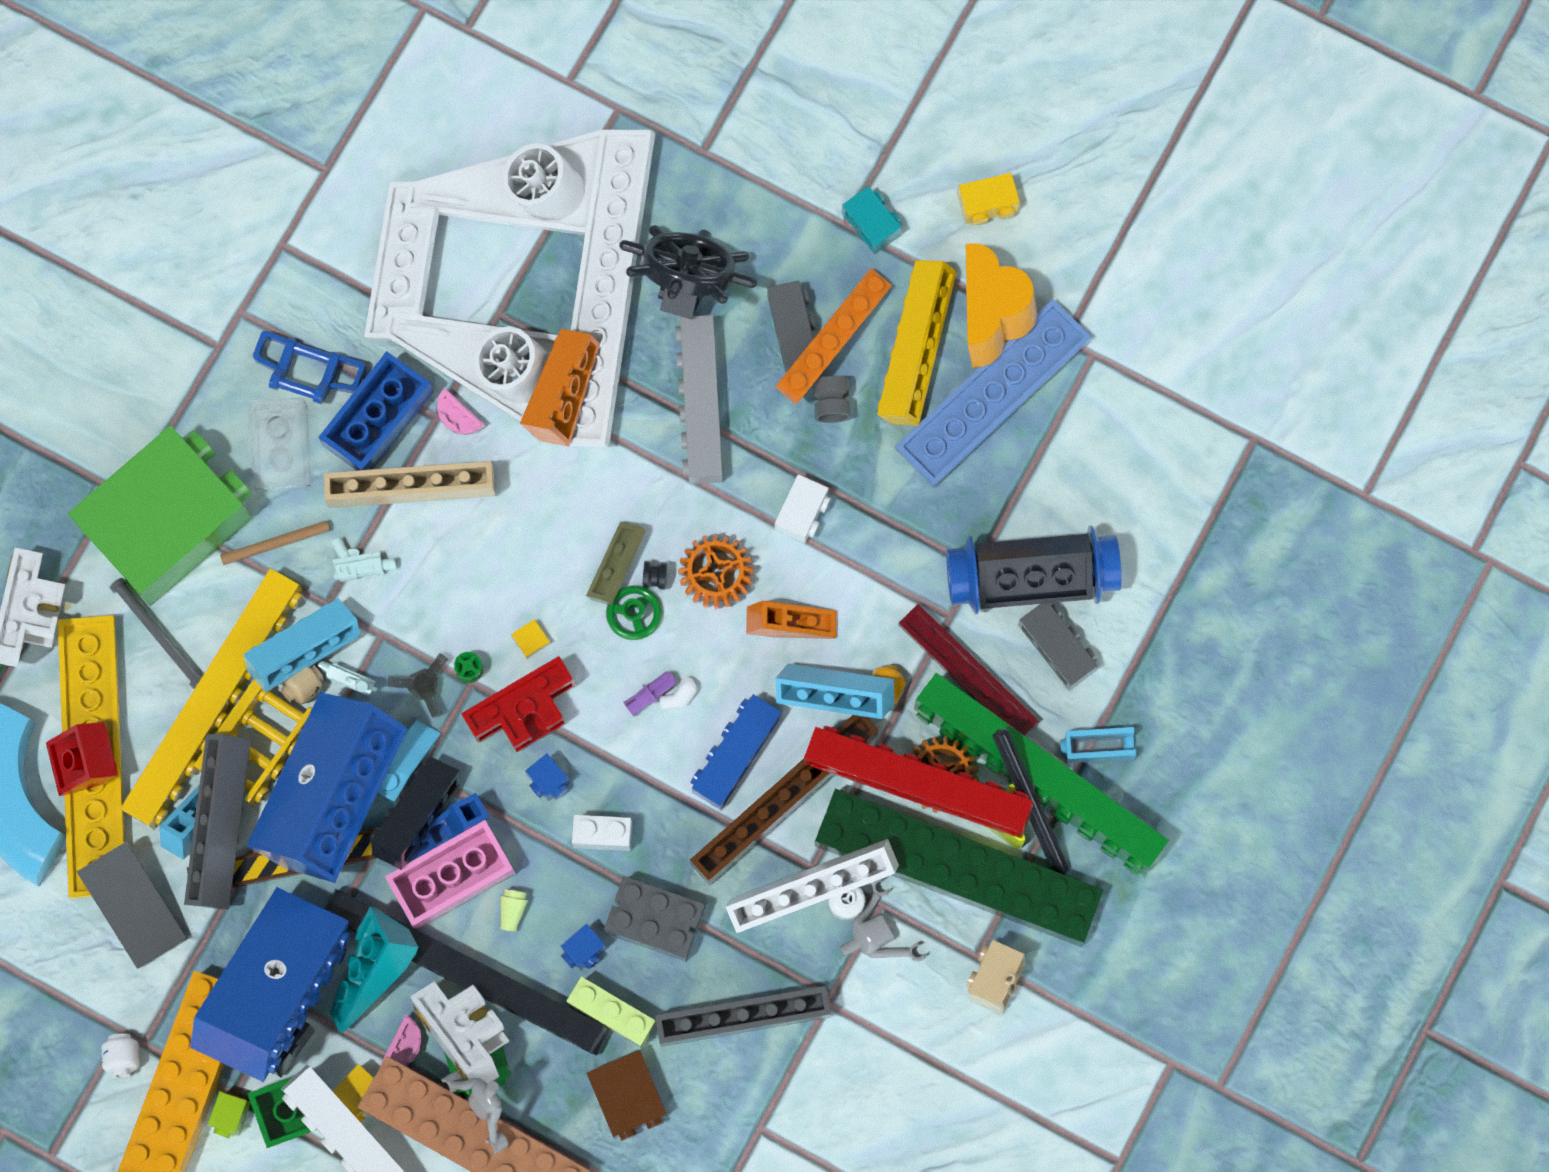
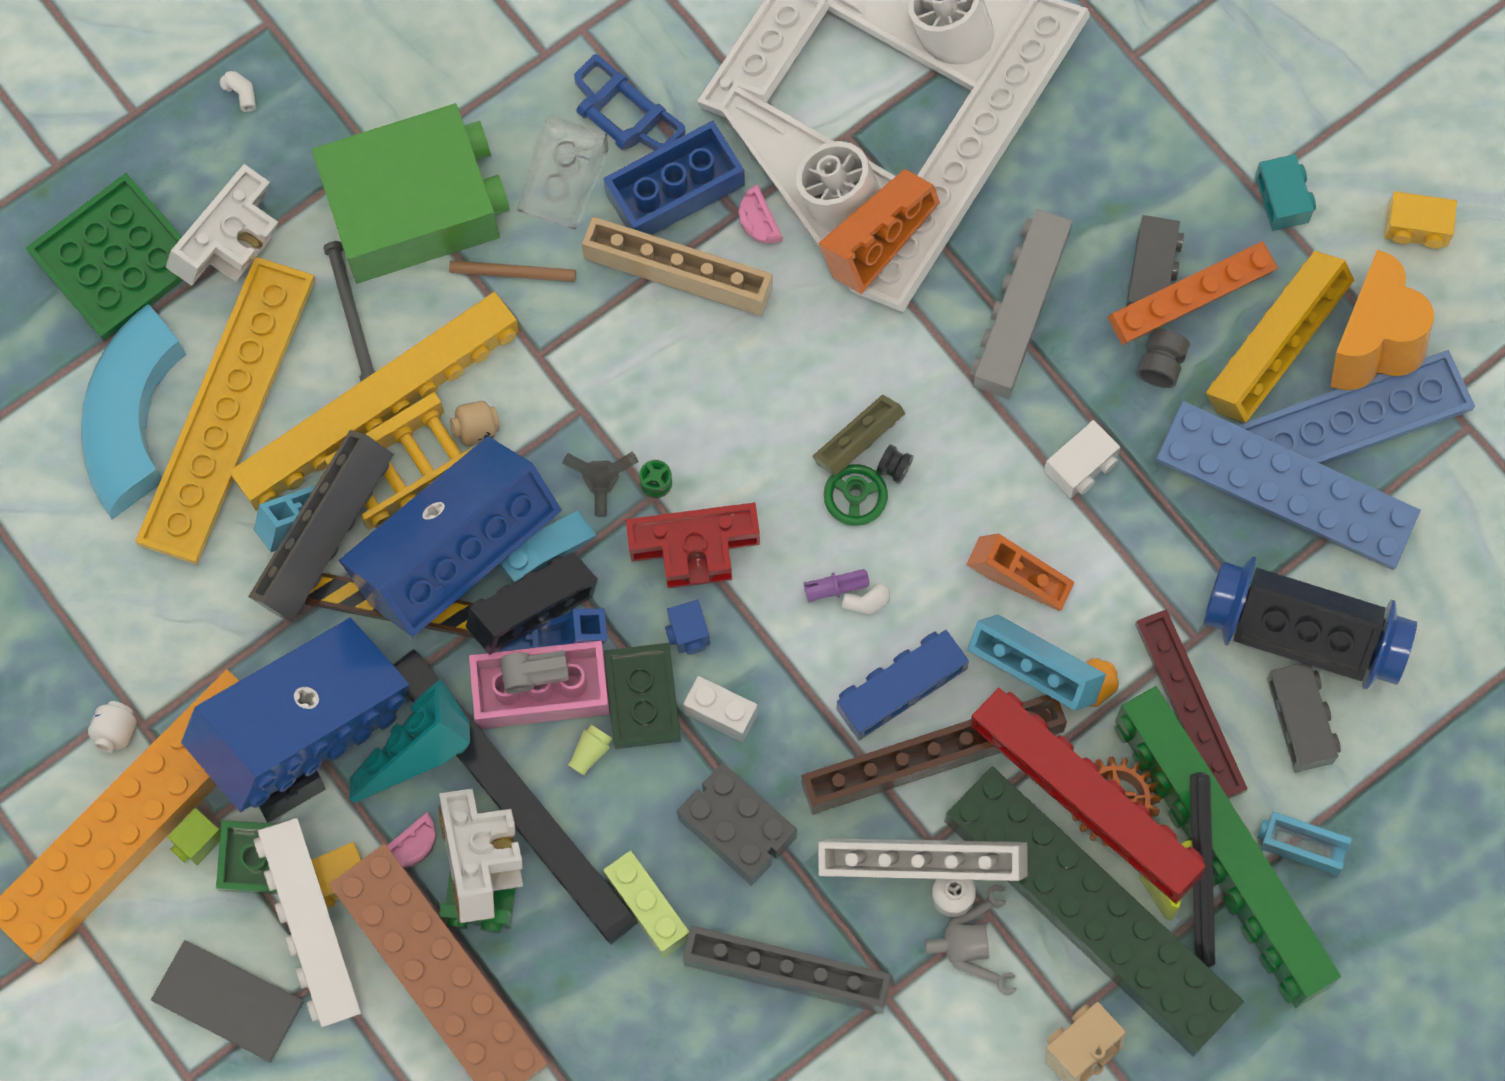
camera: 25 degrees right, 5 degrees down
red slope [46,722,118,796] -> none
dark grey tile [77,841,187,969] -> none
medium azure brick [243,598,360,692] -> none
light aqua piece [317,660,378,696] -> none
light aqua piece [331,537,396,582] -> none
light grey piece [441,1071,508,1155] -> none
yellow tile [511,619,550,659] -> none
blue brick [561,923,606,971] -> none
reddish brown brick [587,1050,667,1141] -> none
black piece [619,225,757,320] -> none
orange gear [678,533,754,609] -> none
none -> light grey piece [500,650,569,694]
none -> dark green plate [604,643,681,749]
none -> medium blue plate [1155,401,1421,570]

